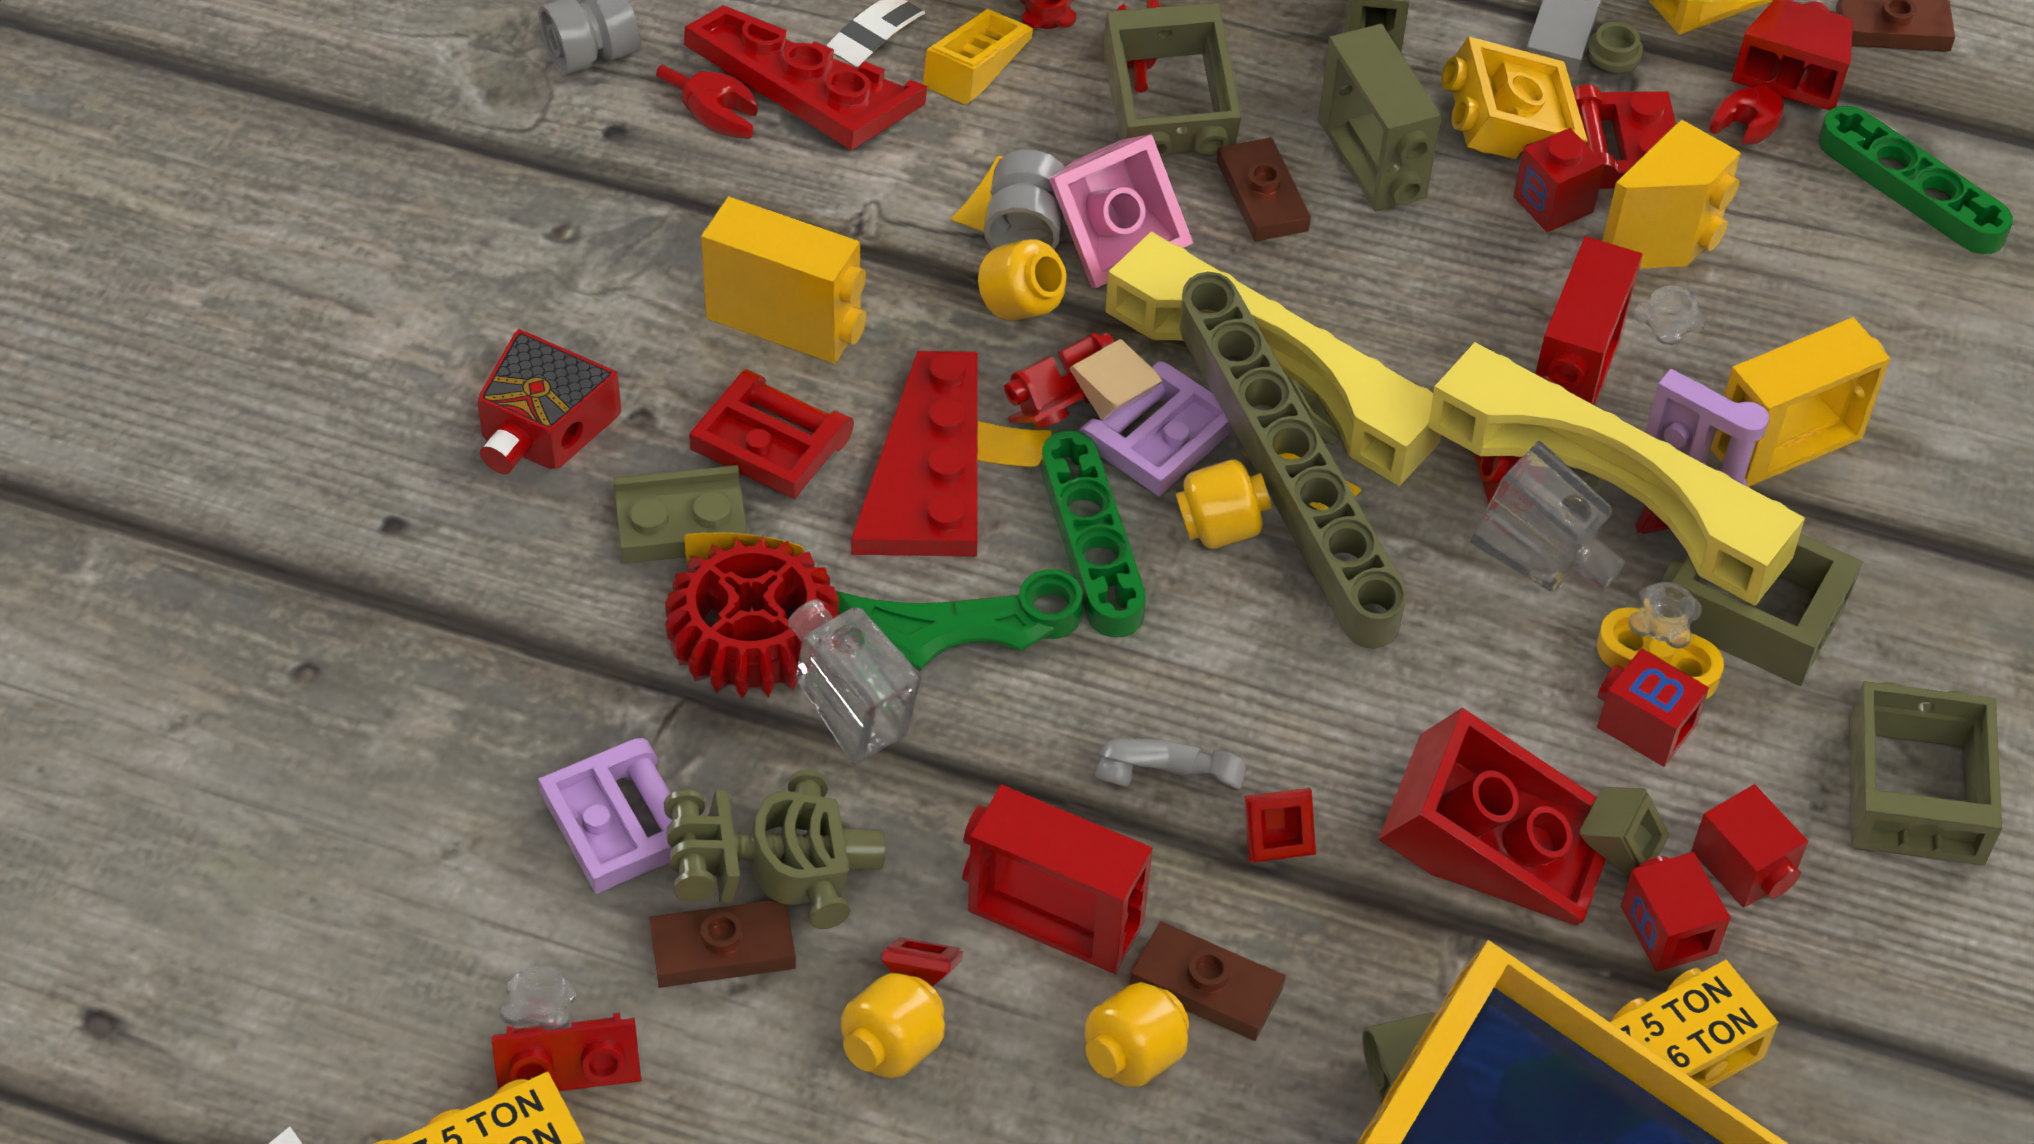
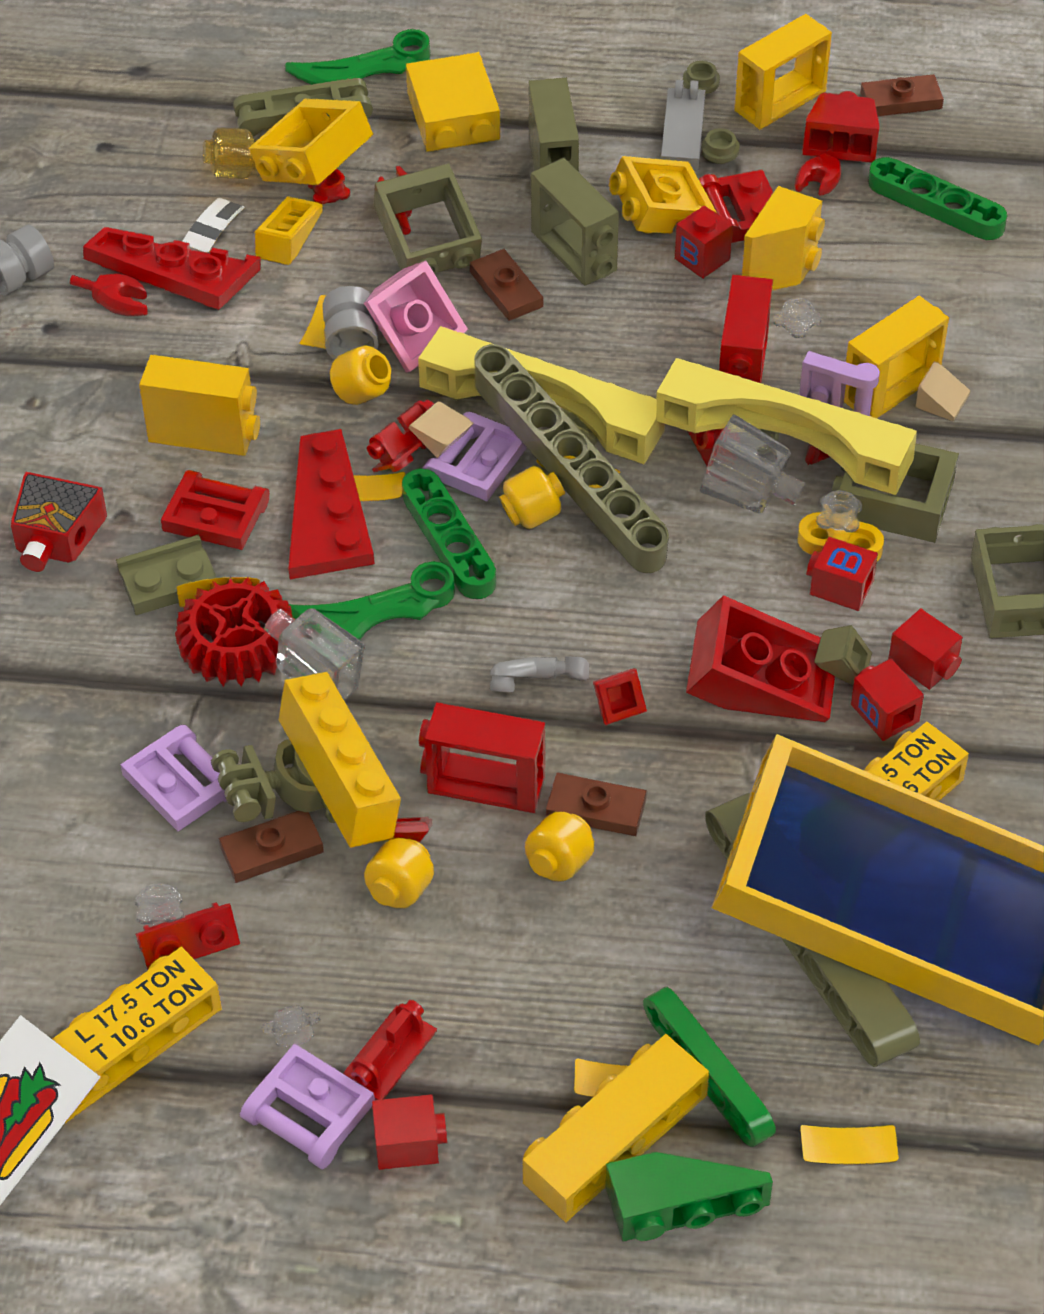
camera: 10 degrees left, 0 degrees up
none -> yellow brick [278,672,401,848]
none -> tan slope [916,362,970,422]

